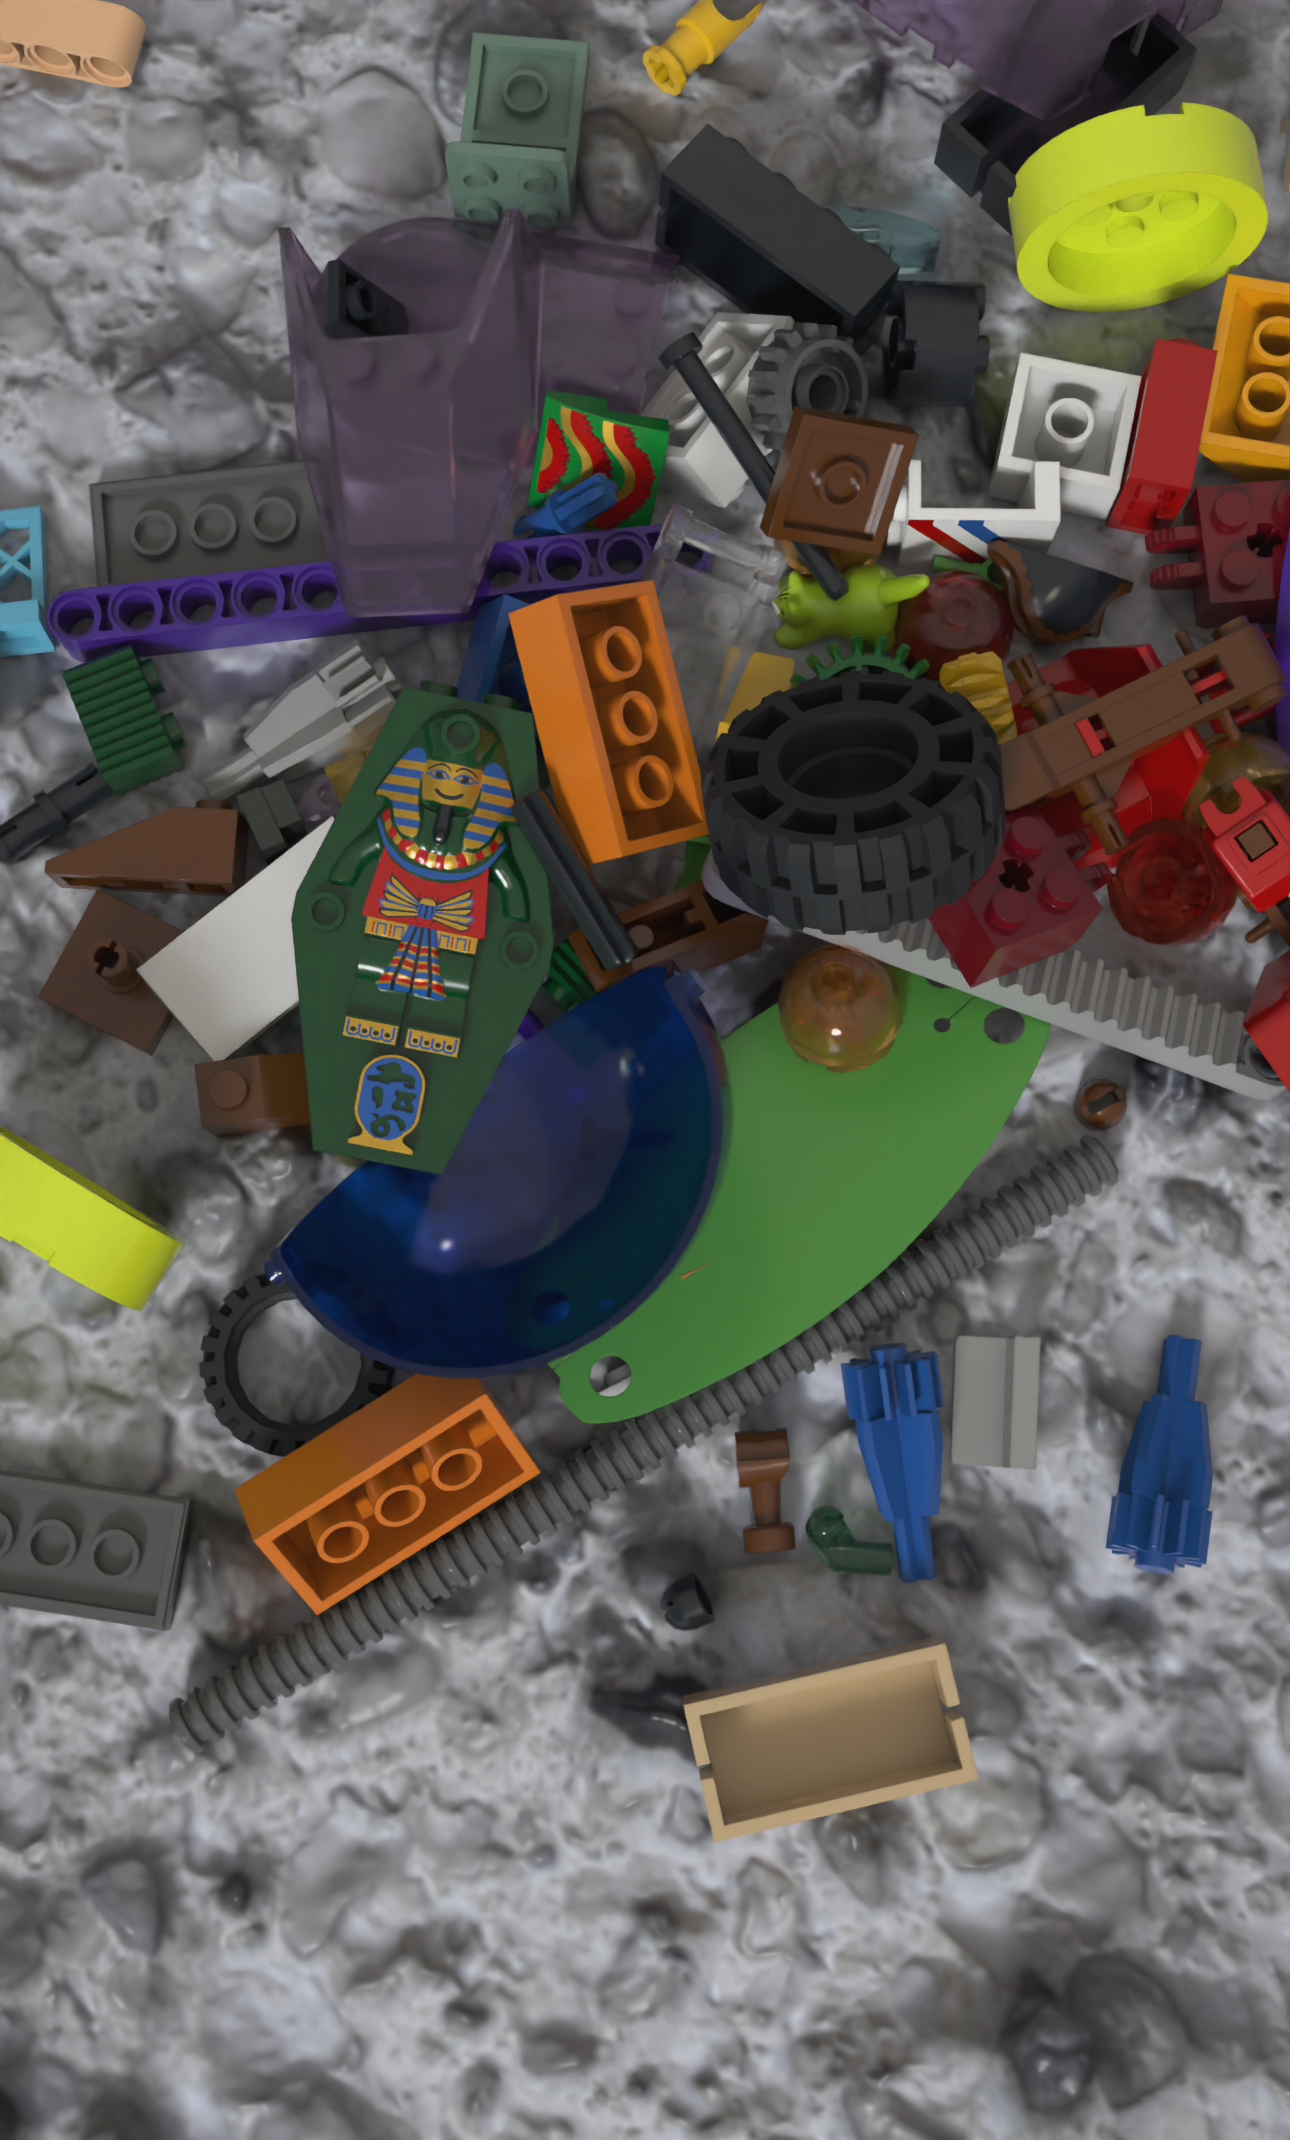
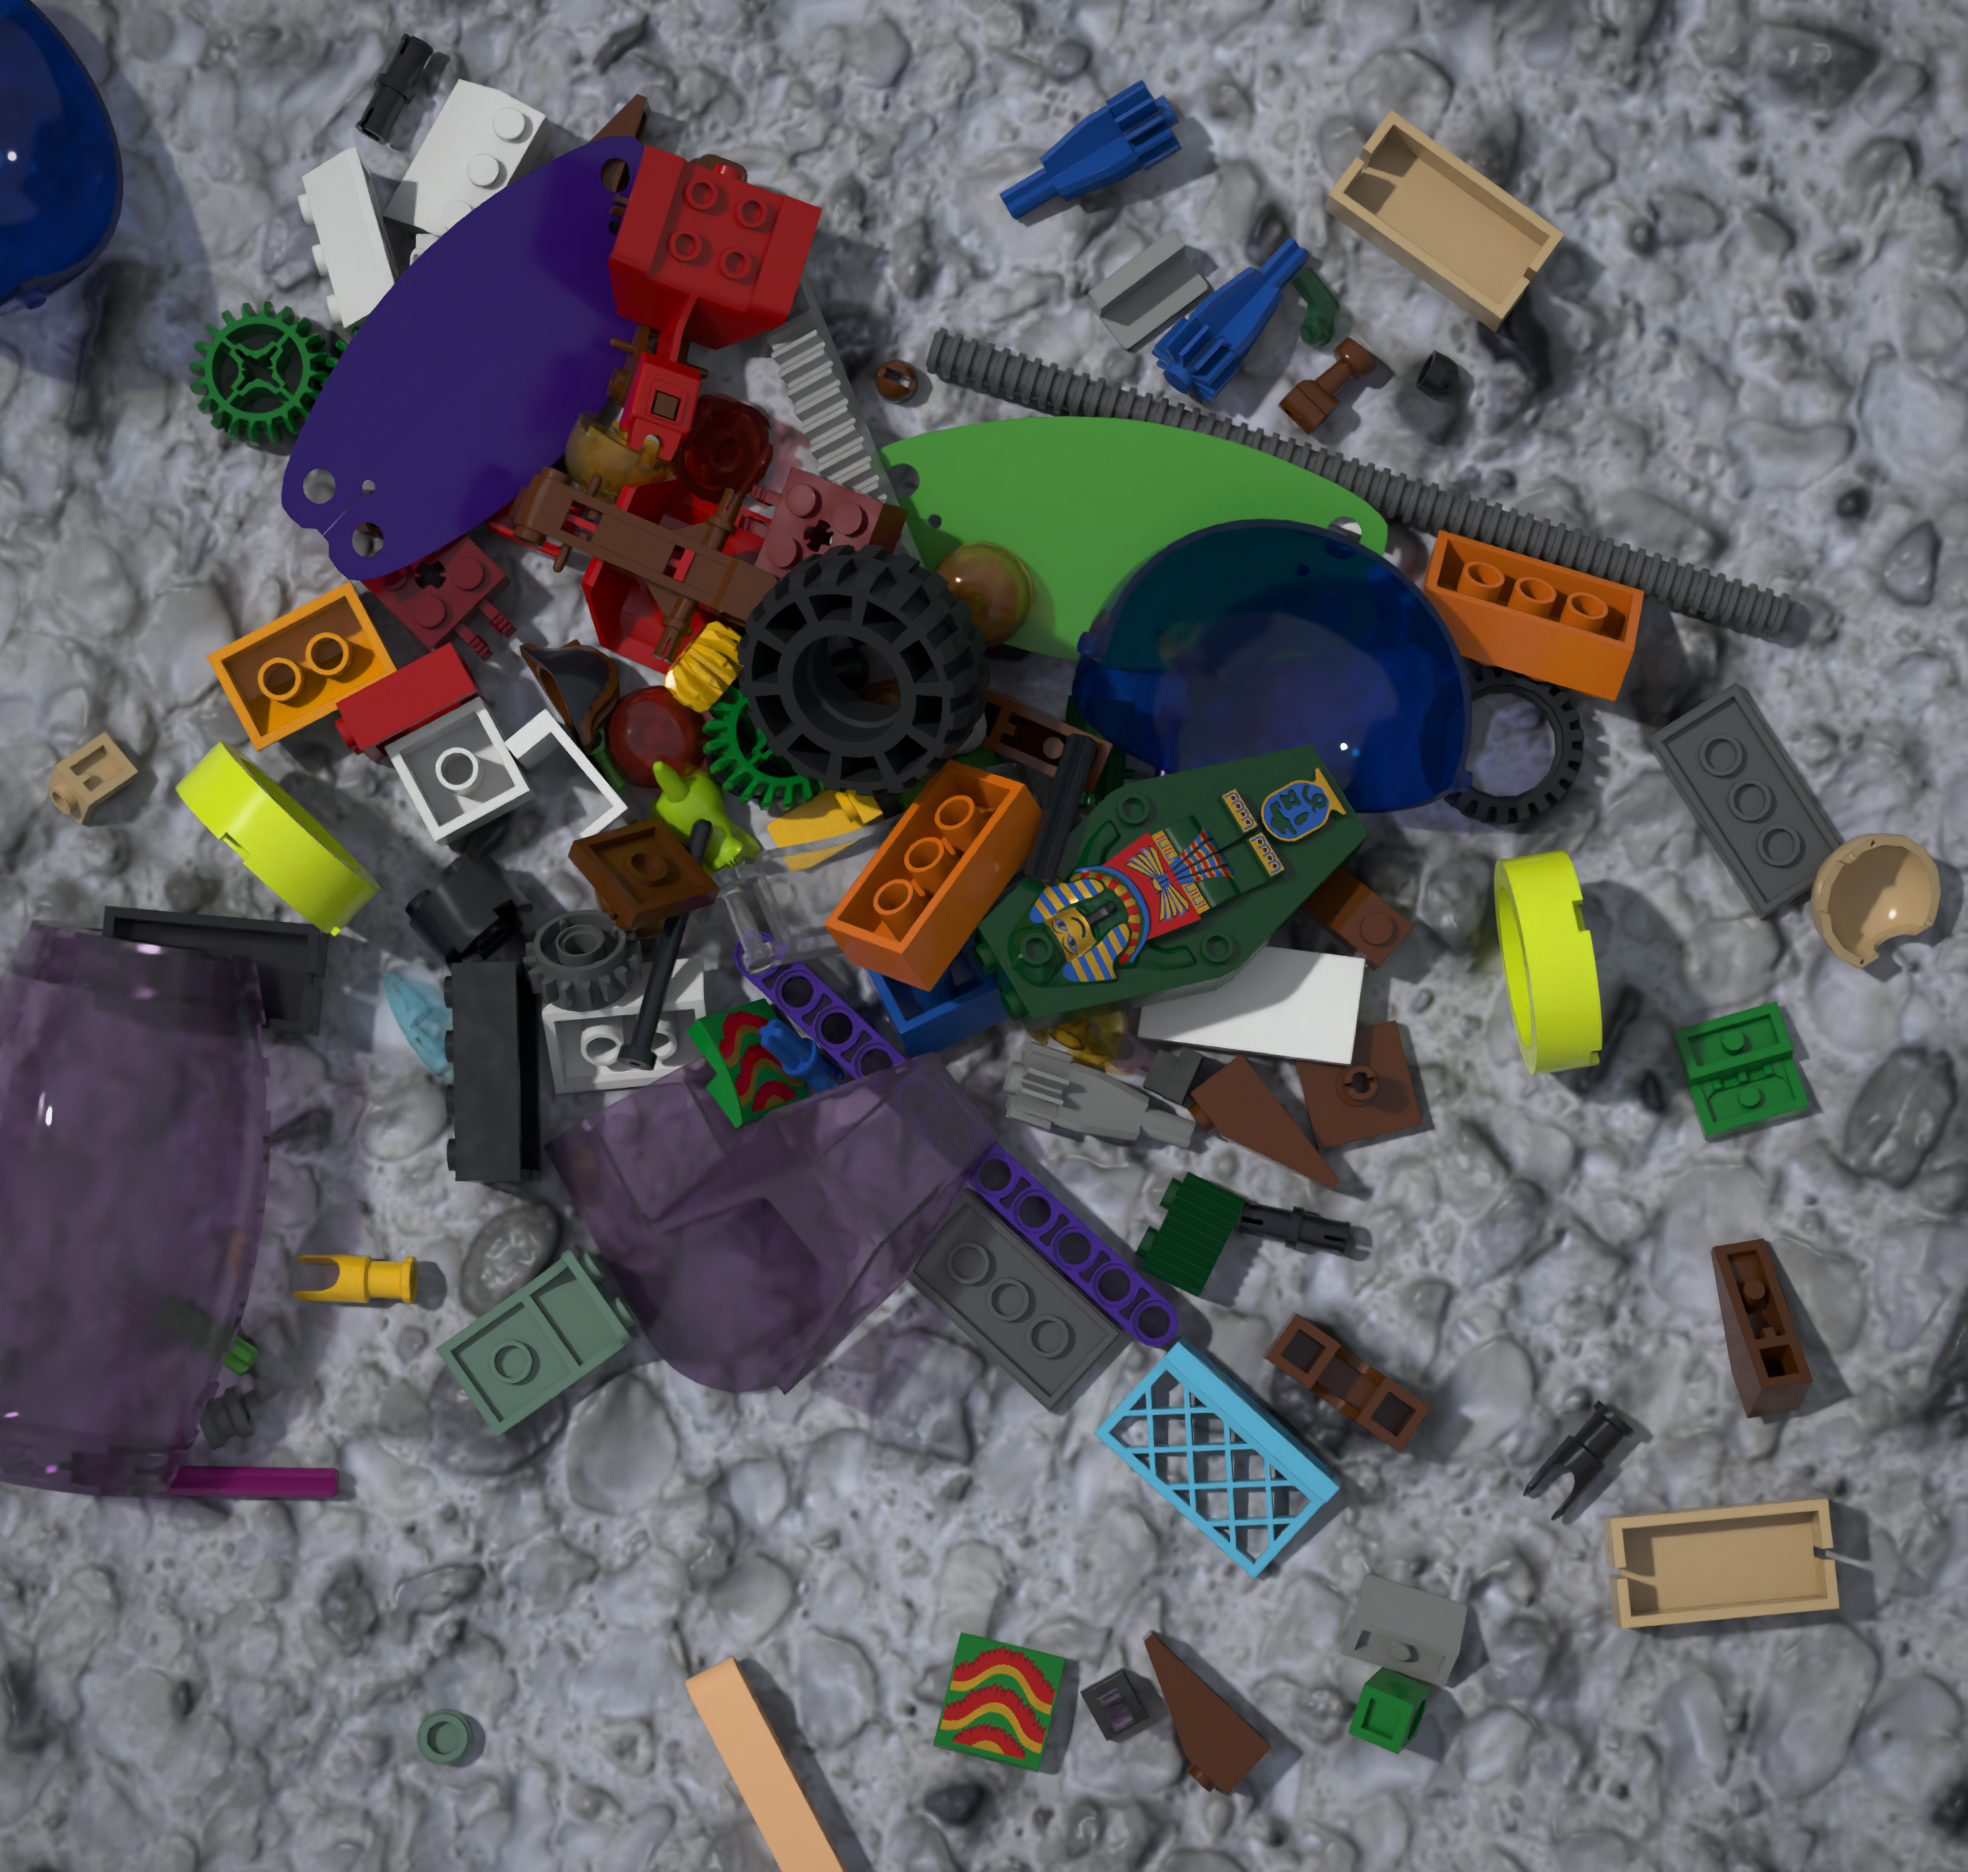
camera: 130 degrees left, 5 degrees up
black slope [310,259,409,377] -> none

